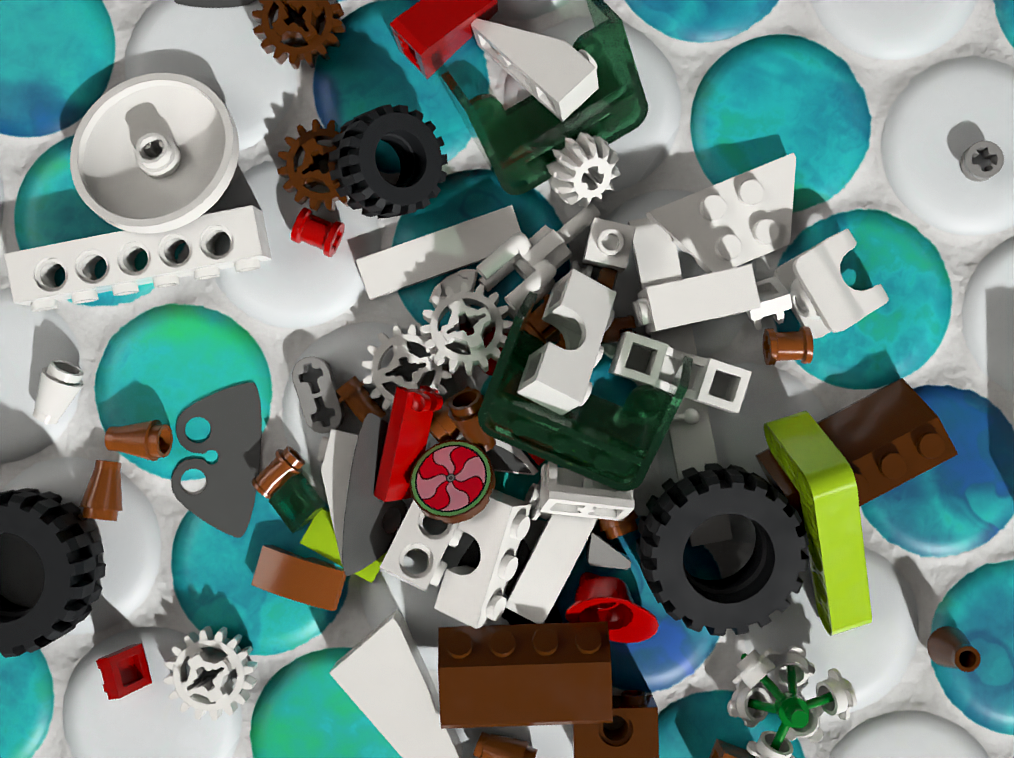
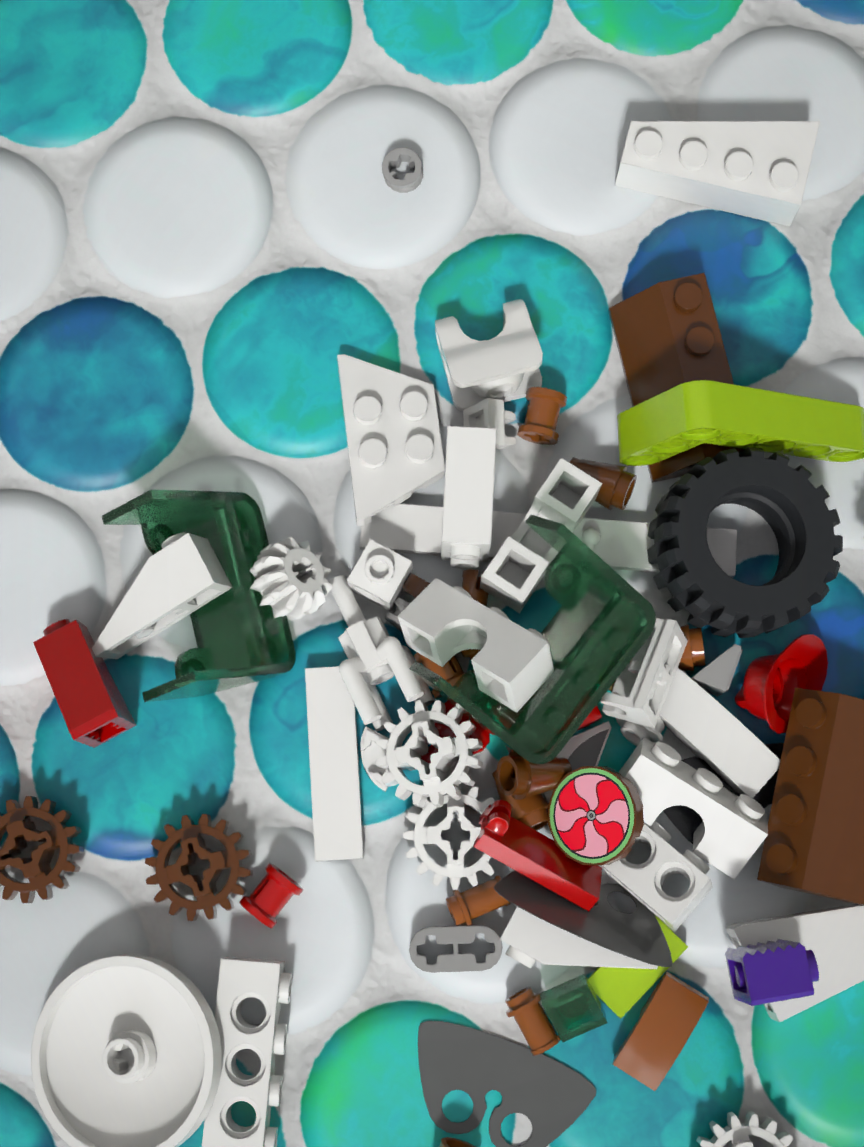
camera: 80 degrees left, 10 degrees down
black tyre [329,104,448,219] -> none
none -> reddish brown cone [569,457,637,511]
none -> dark purple brick [725,939,819,1006]

